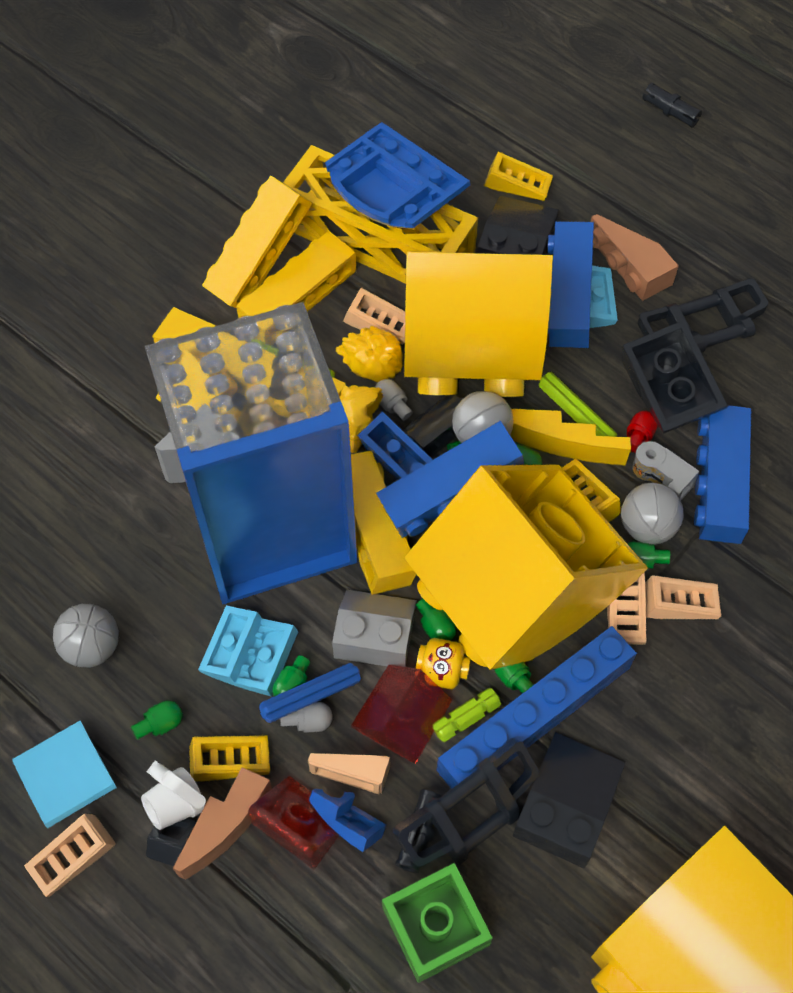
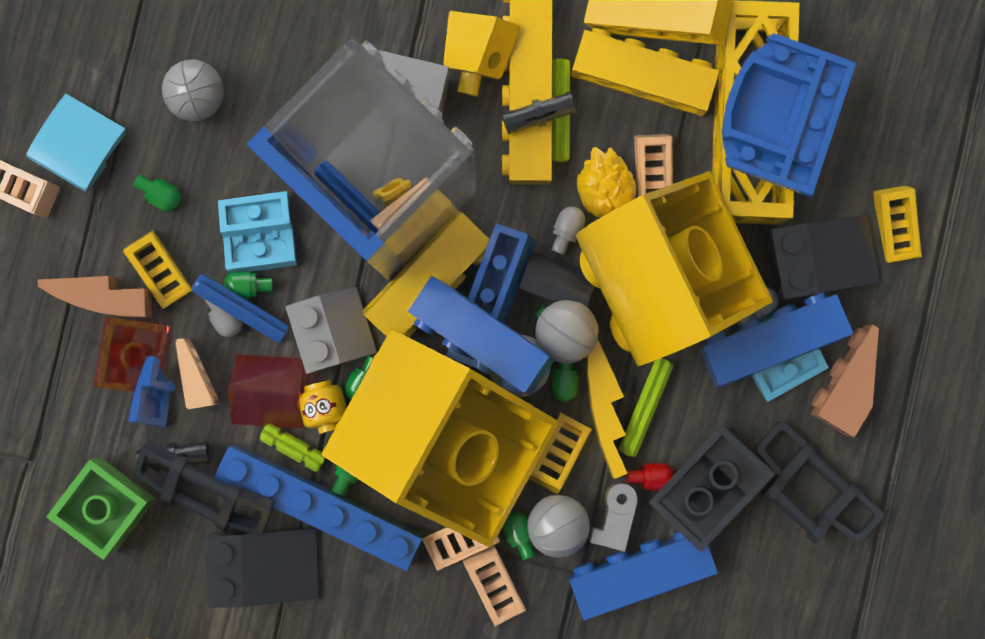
camera: 65 degrees right, 25 degrees up
white piece [141,761,206,830] -> none
black slope [146,818,196,866] -> none
yellow hair [334,385,384,454] -> none

